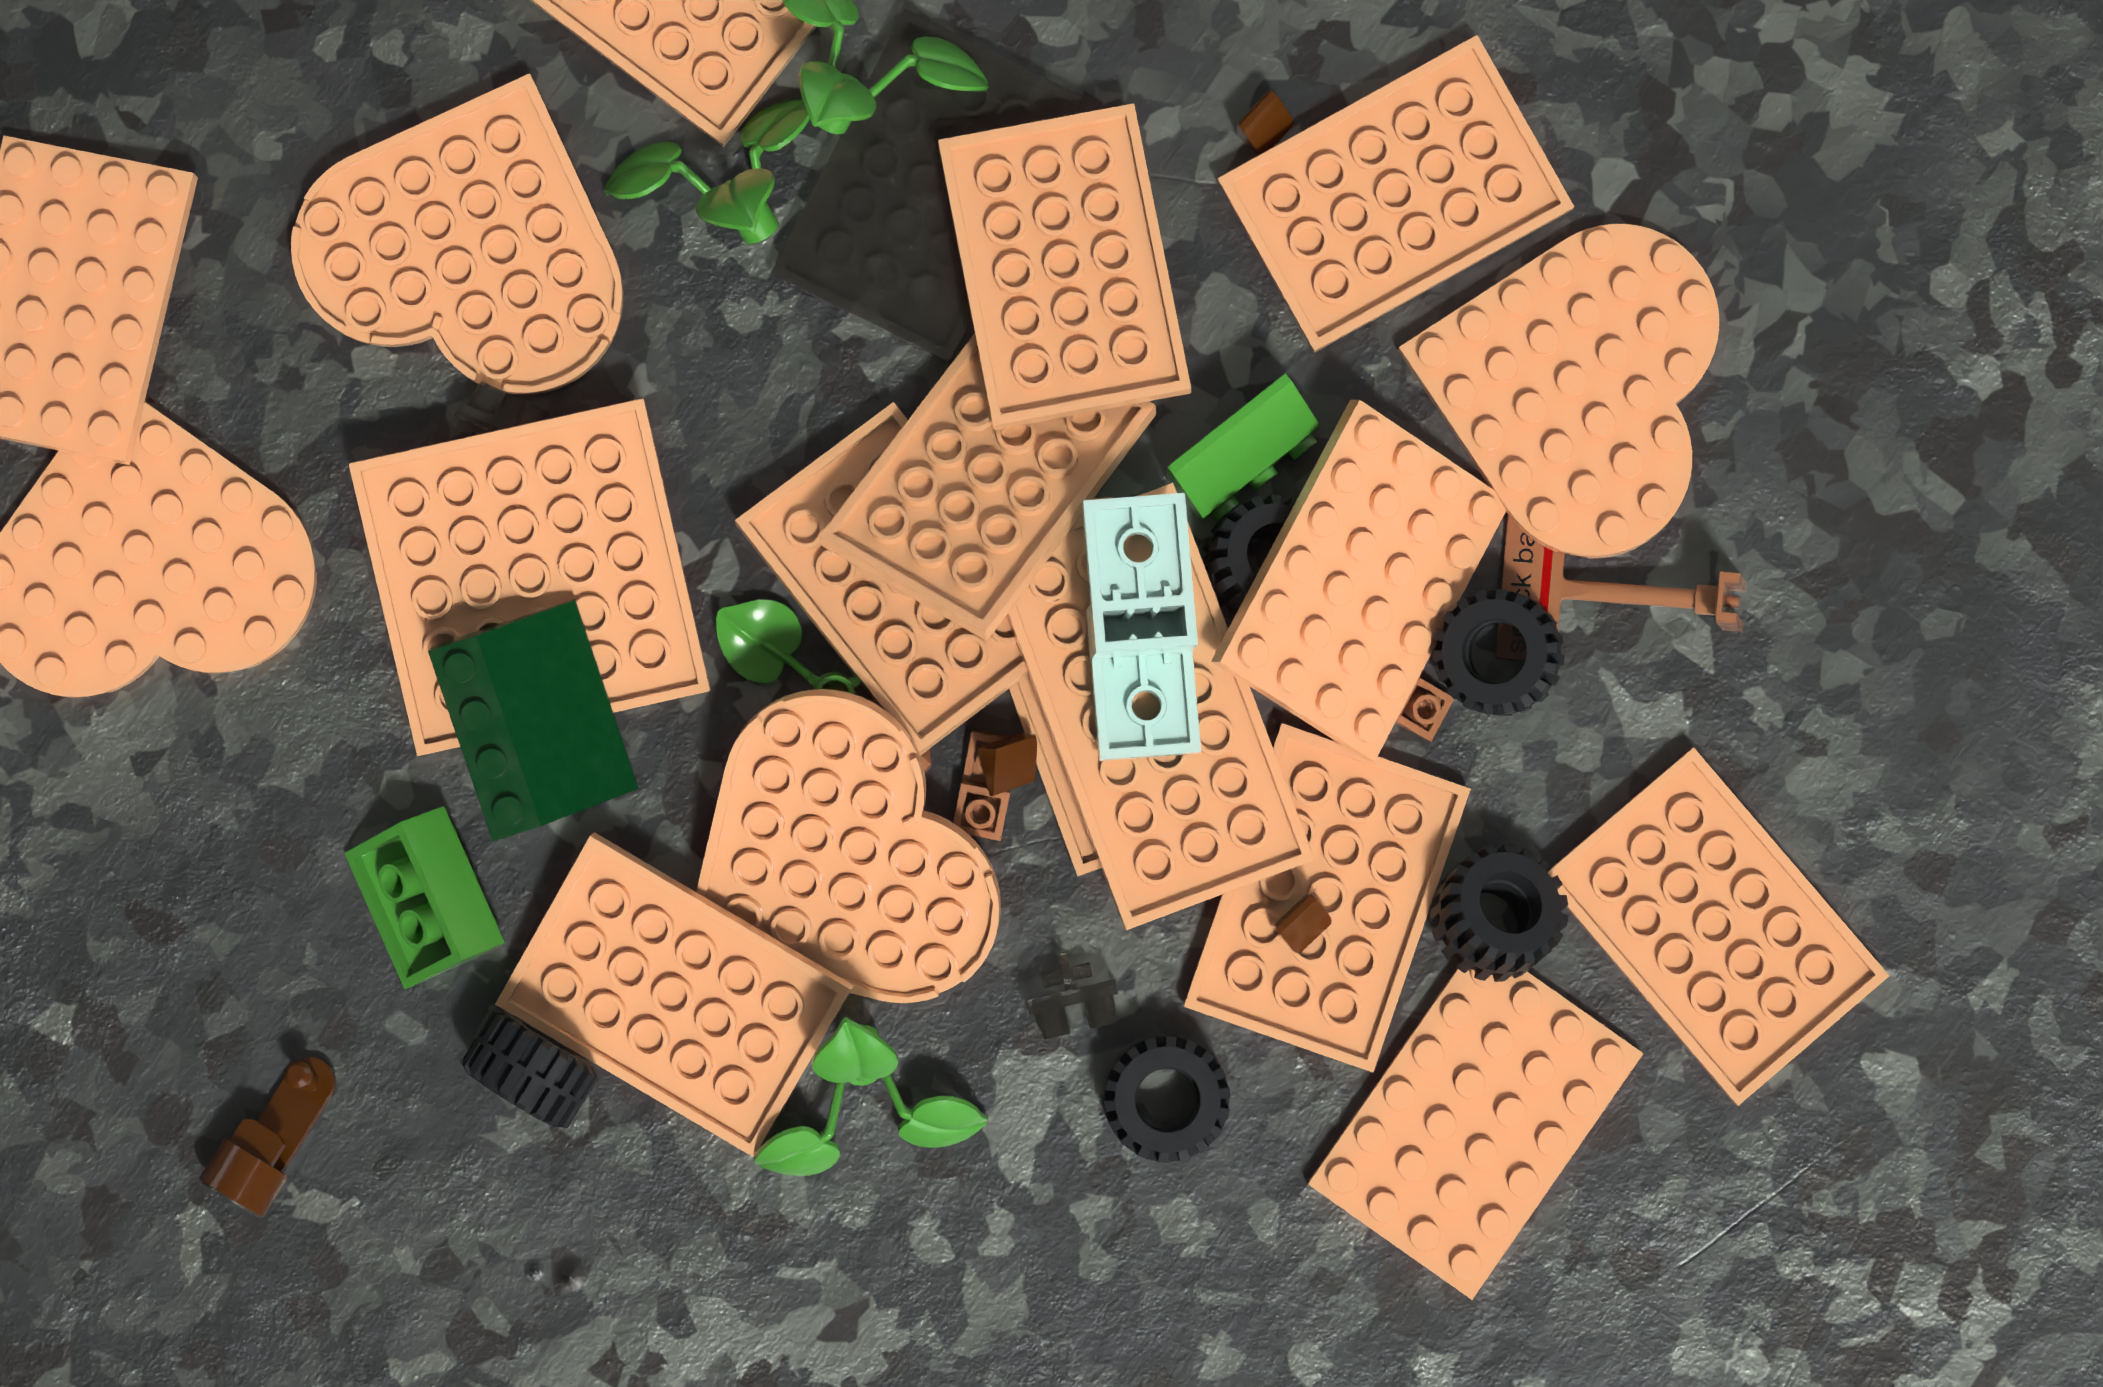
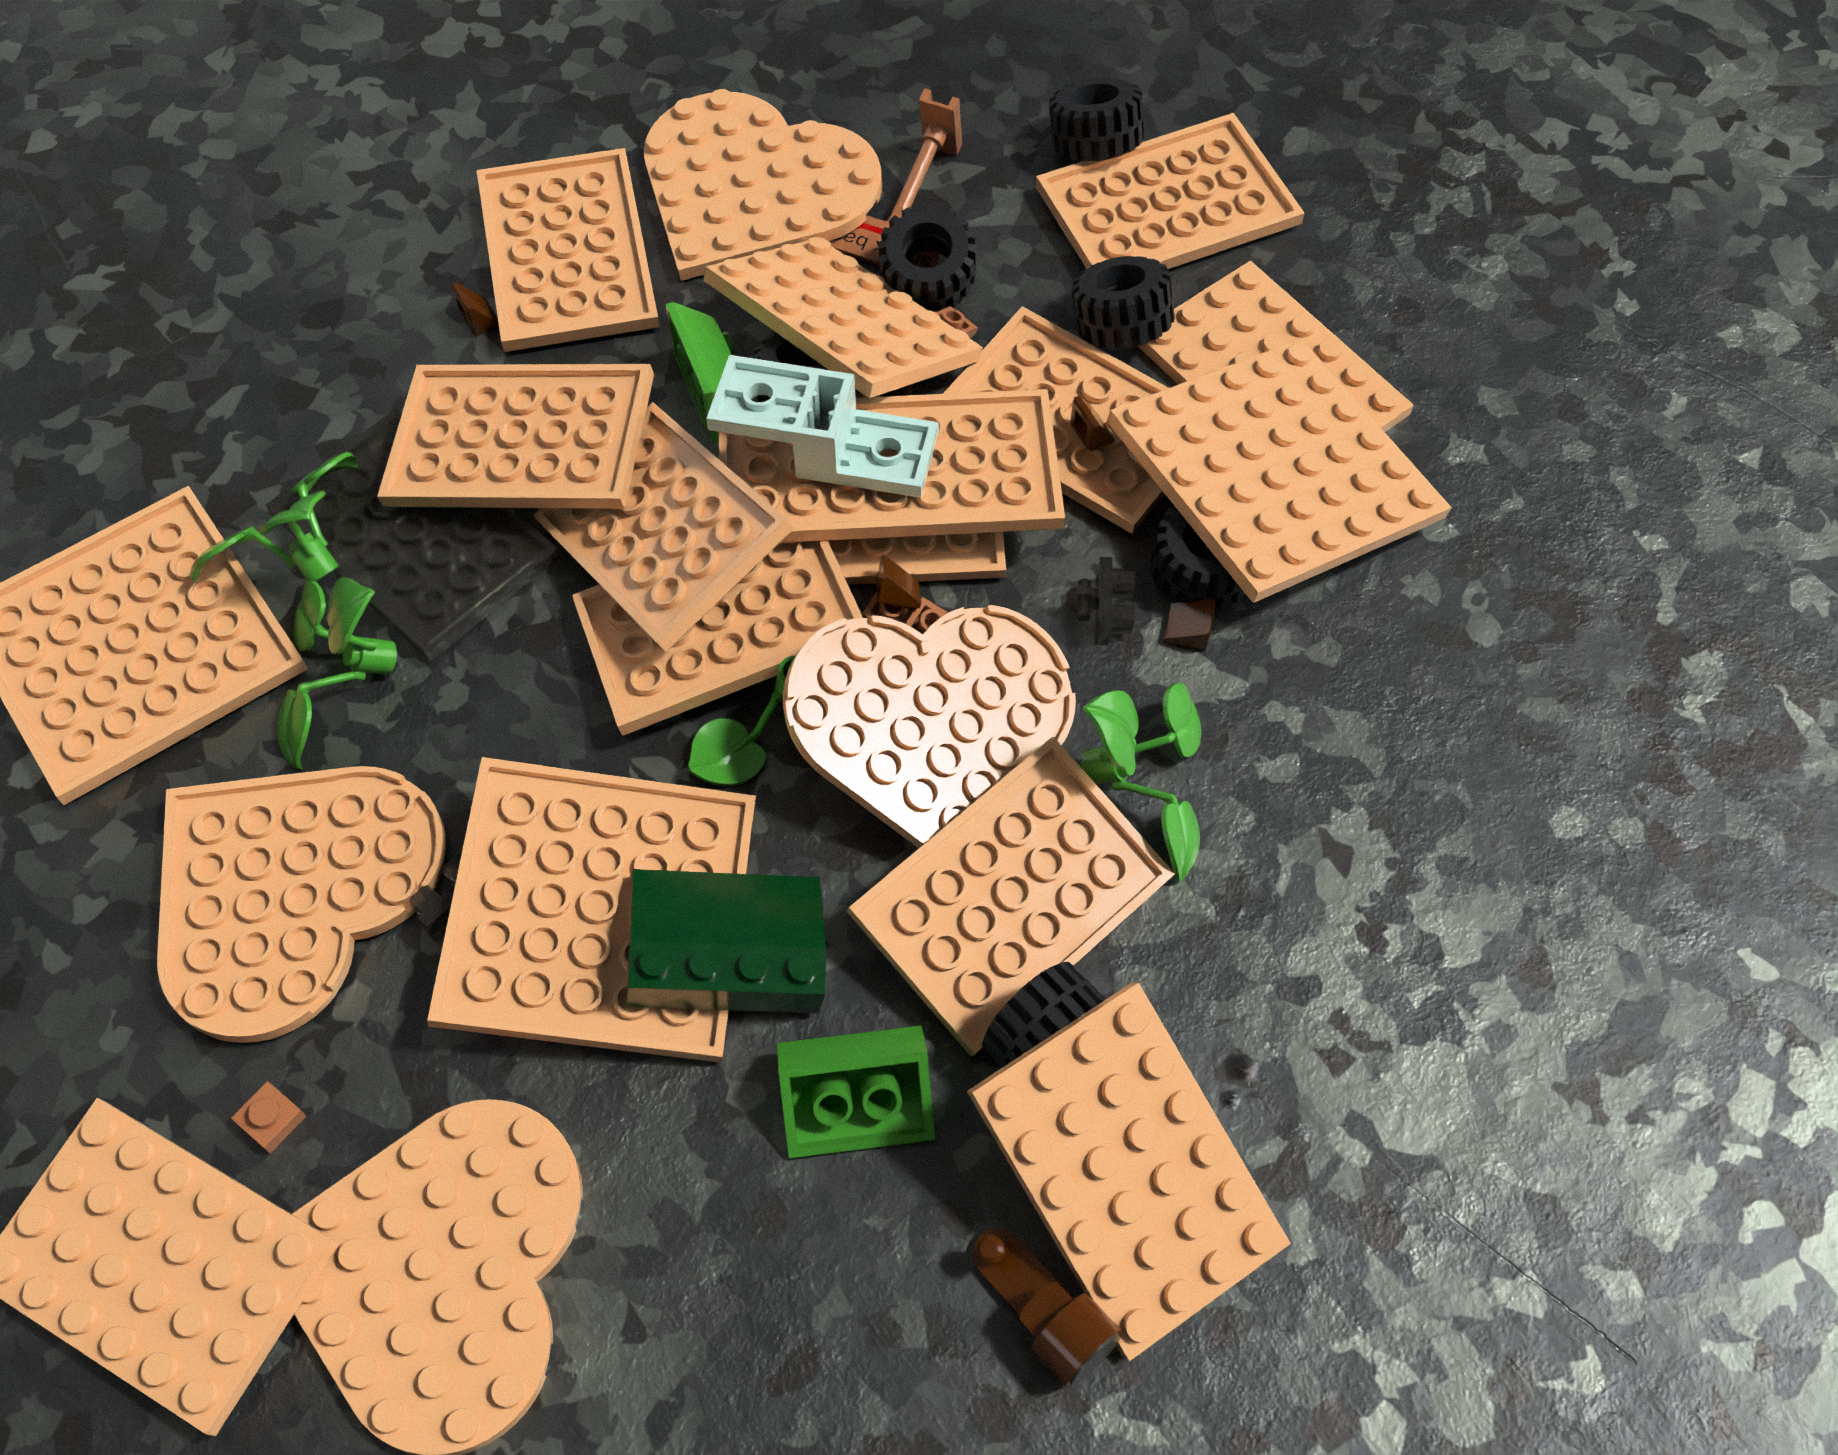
camera: 70 degrees left, 25 degrees down
none -> nougat plate [231,1081,307,1154]
none -> light nougat plate [967,982,1291,1361]
none -> black tyre [1049,77,1144,161]
none -> light nougat plate [1107,339,1452,603]
none -> reddish brown slope [1163,599,1216,650]

